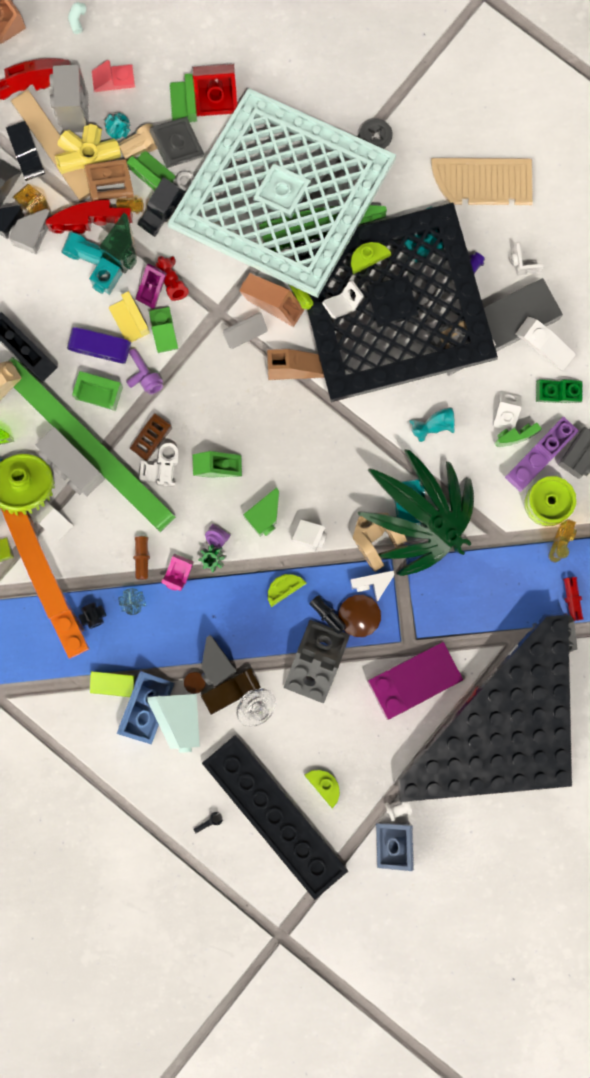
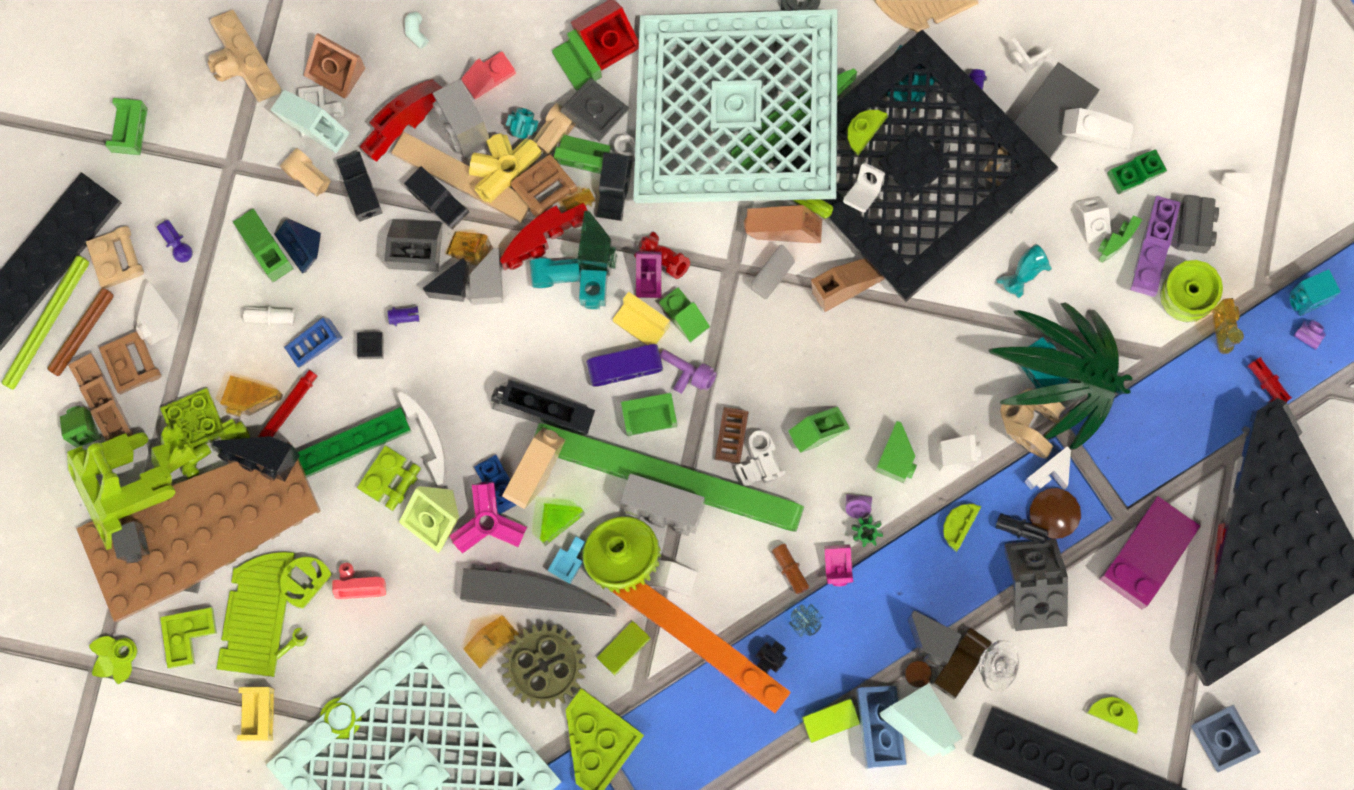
camera: 20 degrees left, 5 degrees down
white bush [385,800,412,822] -> none

